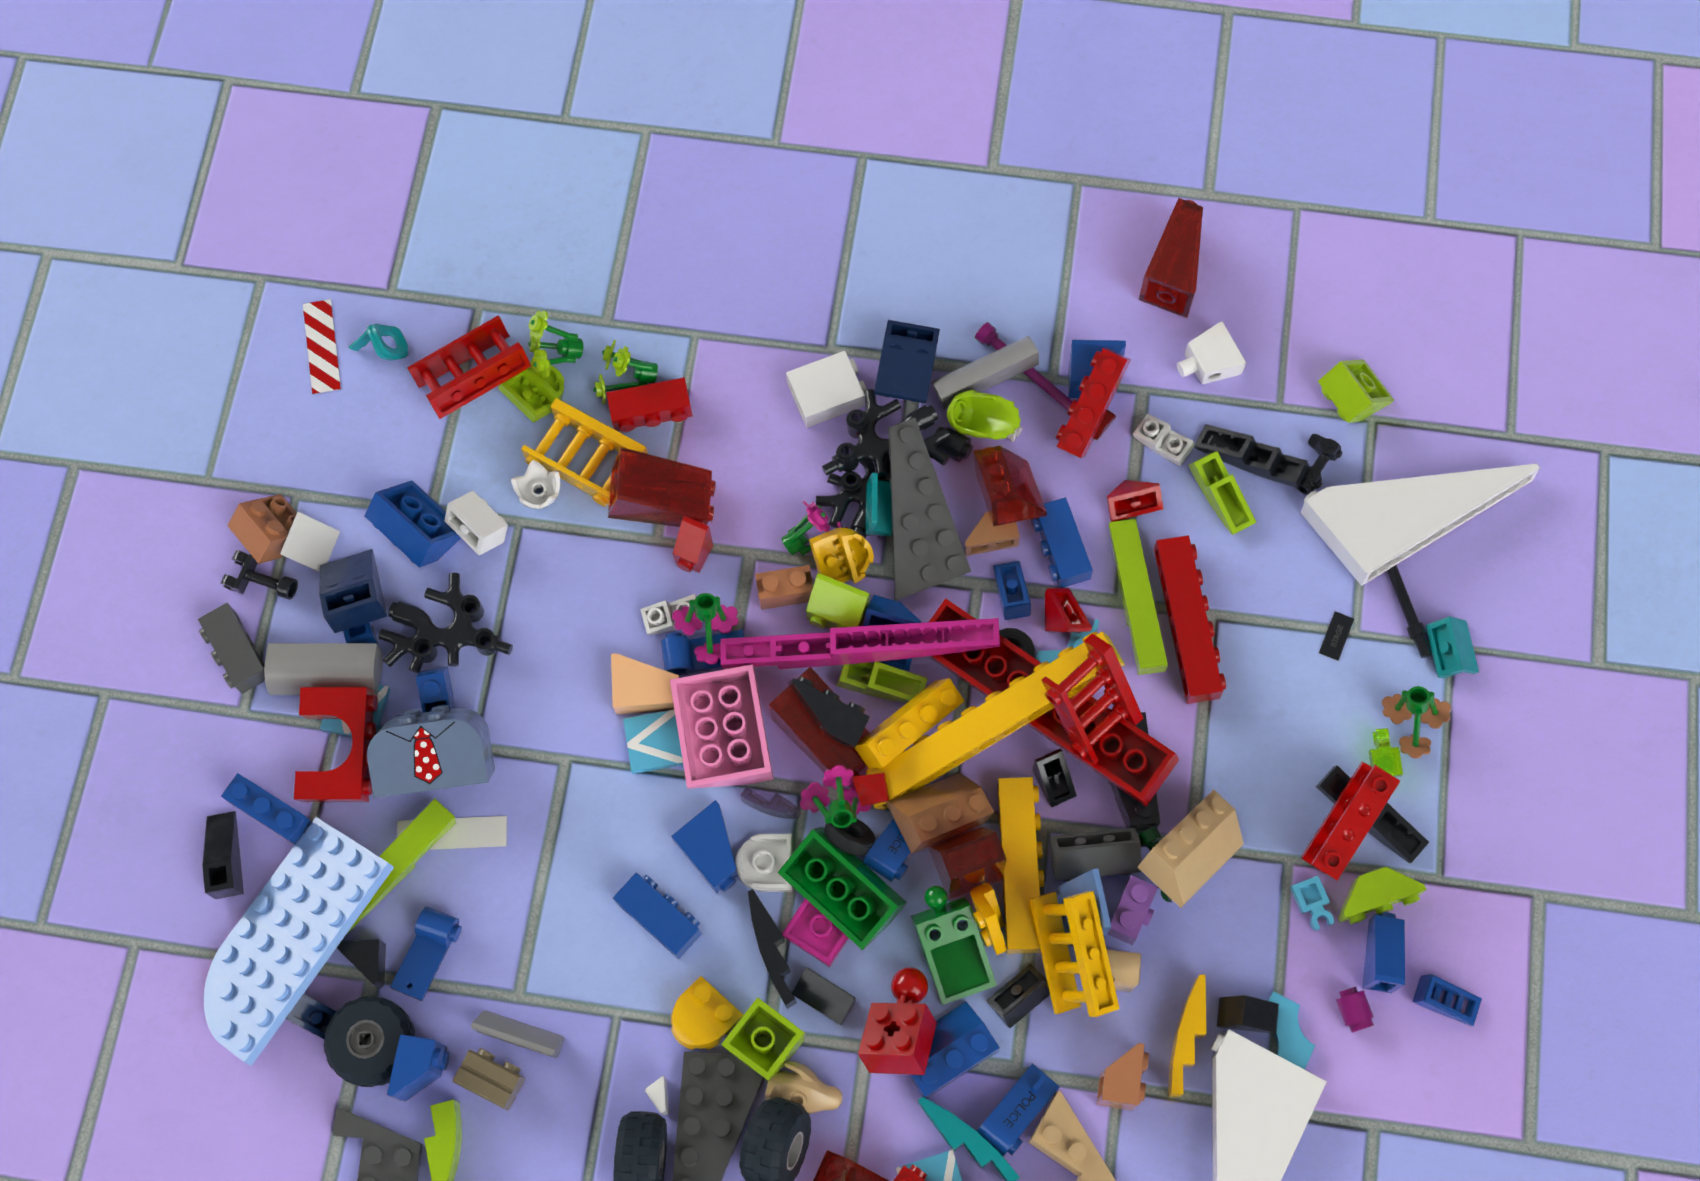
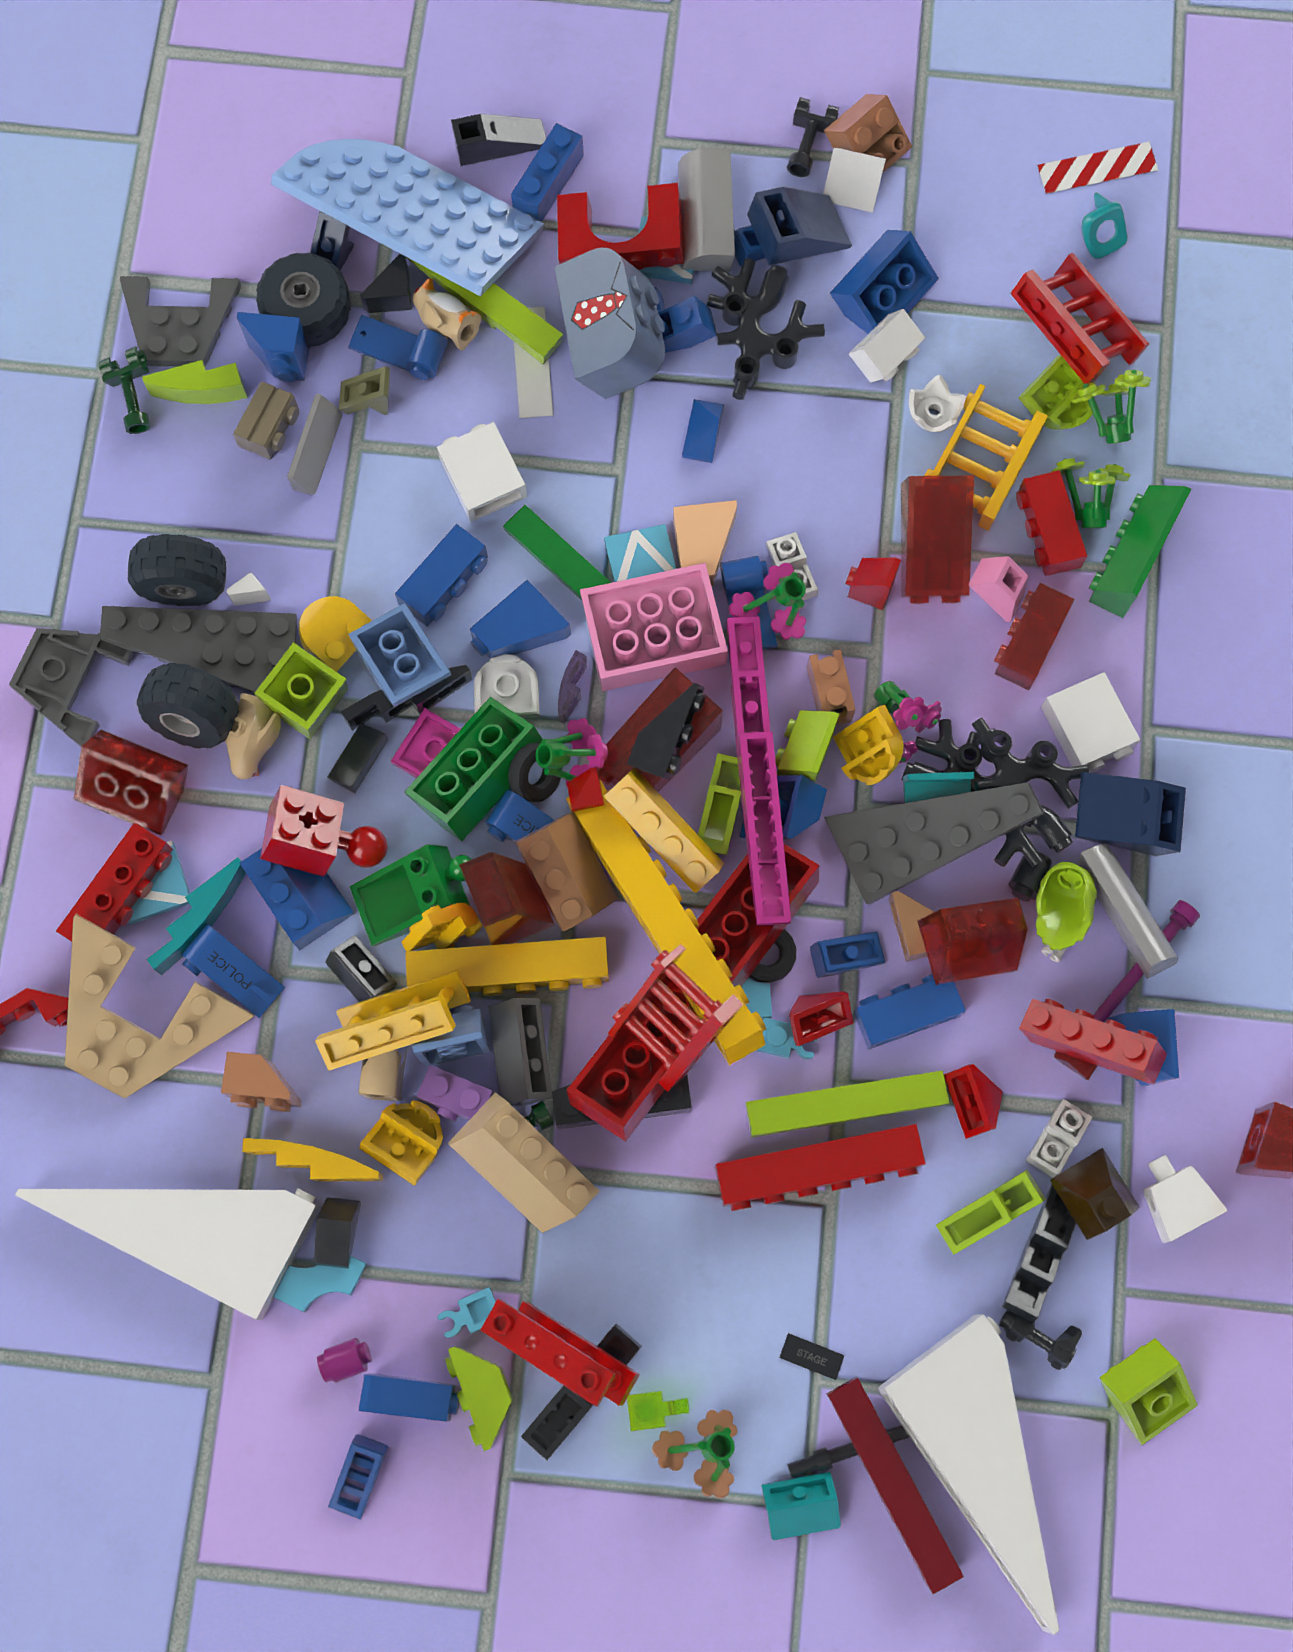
camera: 85 degrees right, 5 degrees up
dark grey brick [198,603,265,694] -> none
black slope [1032,748,1077,807] -> none
none -> olive slope [339,366,390,415]
none -> medium blue slope [349,603,451,707]
none -> yellow slope [359,1100,443,1186]
none -> tan animal [412,278,481,351]
none -> white brick [437,422,527,522]
none -> green tile [503,505,612,600]
none -> blue slope [682,399,724,463]
none -> dark red slope [826,1376,964,1595]
none -> bright pink slope [968,556,1028,622]
none -> clear red brick [994,583,1075,690]
none -> dark brown slope [1050,1148,1139,1240]
none -> green slope [1088,485,1191,618]

